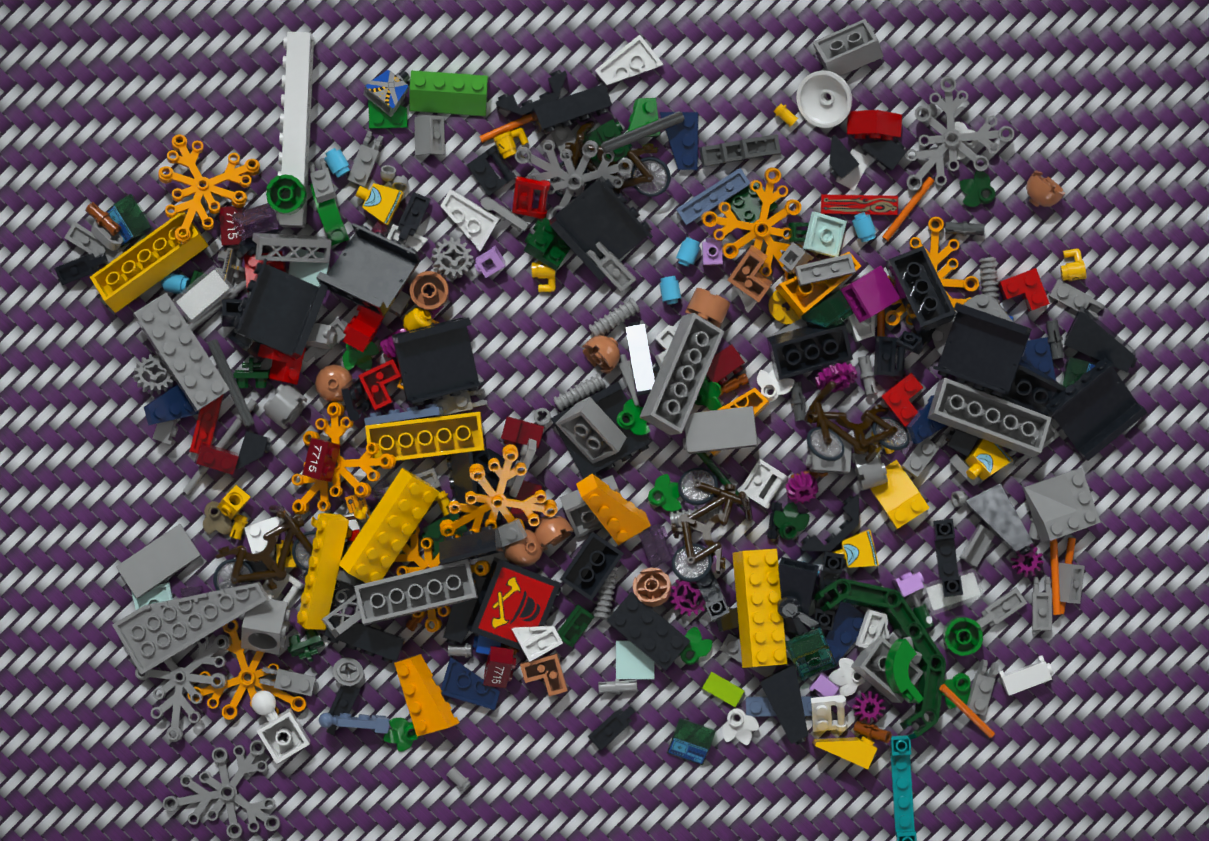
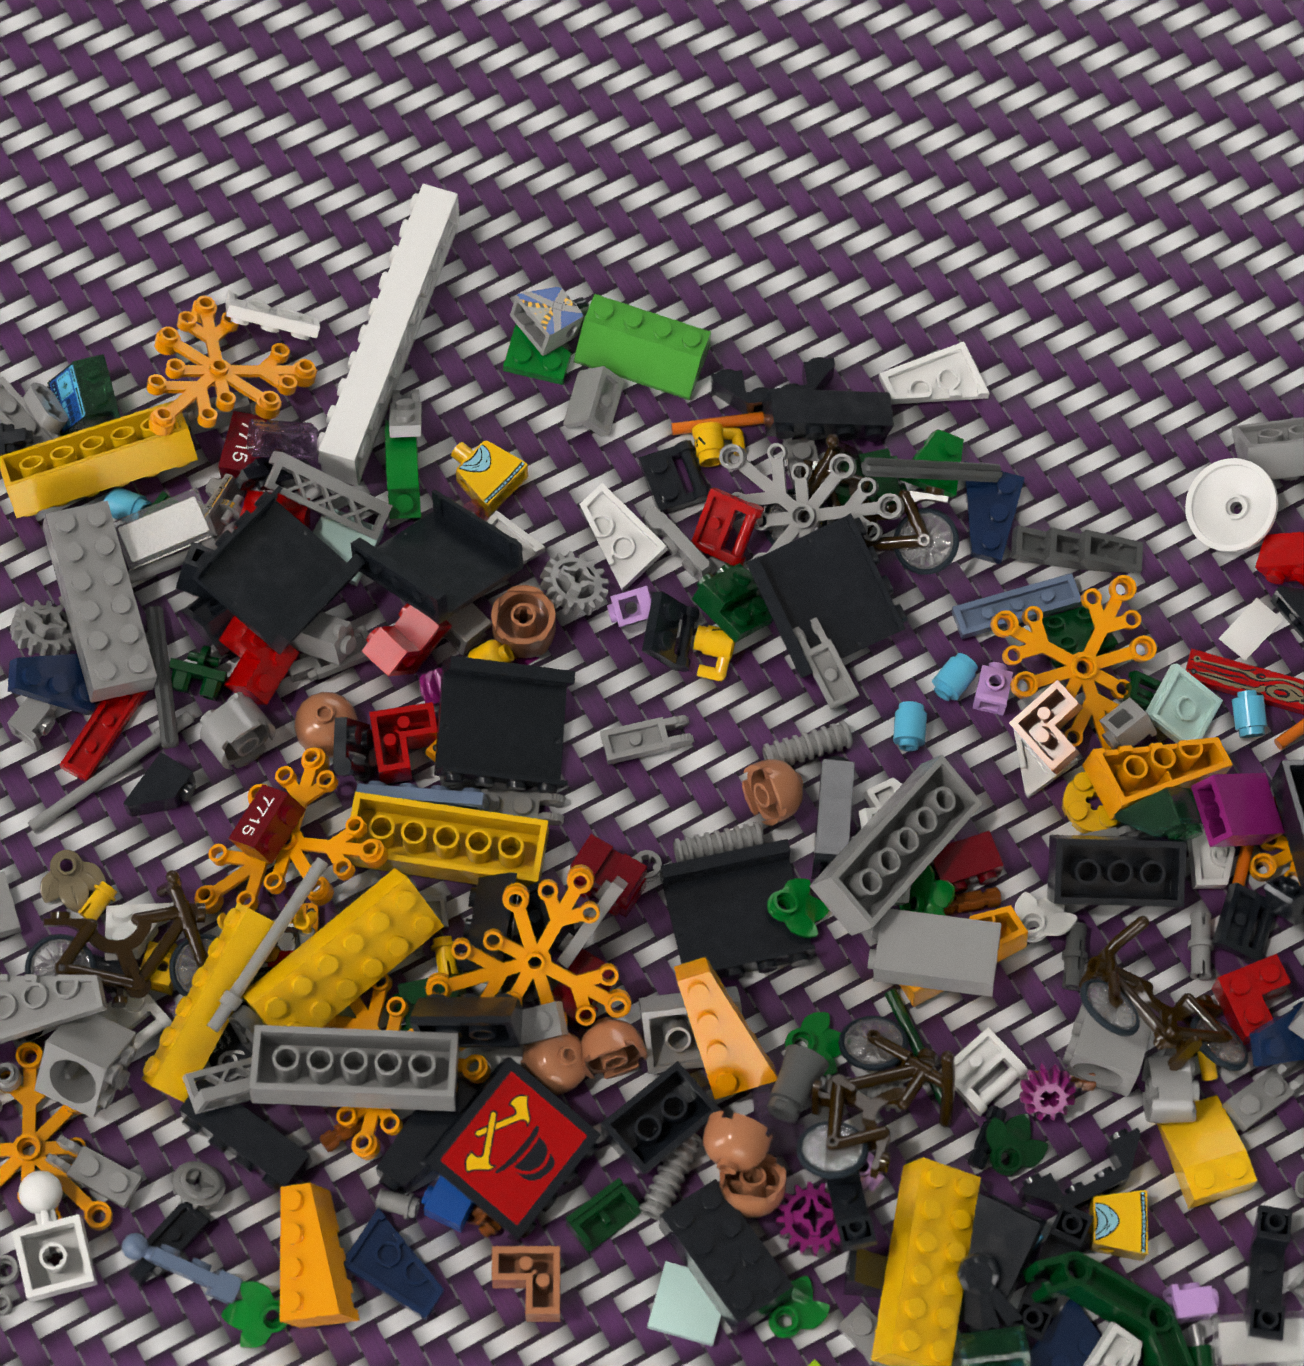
camera: 10 degrees right, 20 degrees down
dark orange pin [85,202,121,236] -> none
dark red brick [195,442,239,475] -> none
yellow brick [217,485,251,520] -> none
green brick [266,174,307,215] -> none
dark green hips [287,629,325,662] -> none
medium azure brick [324,148,350,178] -> none
green plate [342,341,379,371] -> none
light grey hinge [347,131,383,187] -> none
light grey hinge [380,165,396,182] -> none
light grey hinge [392,175,408,191] -> none
black hinge [397,192,431,245] -> none
dark red brick [483,646,516,688] -> none
white wing [511,626,563,662] -> none
light grey slope [556,397,627,464] -> none
light grey pin [598,679,637,695] -> none
light grey piece [618,354,639,406] -> none
nougat brick [685,288,730,328] -> none
yellow pin [773,103,798,127] -> none
light grey plate [795,253,856,286] -> none
magenta gear [815,362,858,393] -> none
black slope [829,135,859,180] -> none
none -> light grey bar [207,857,329,1033]
none -> white wing [225,290,320,340]
none -> light grey hinge [600,715,695,765]
none -> black plate [642,591,700,672]
none -> nougat cylinder [703,1111,773,1174]
none -> dark grey plant [766,1045,829,1123]

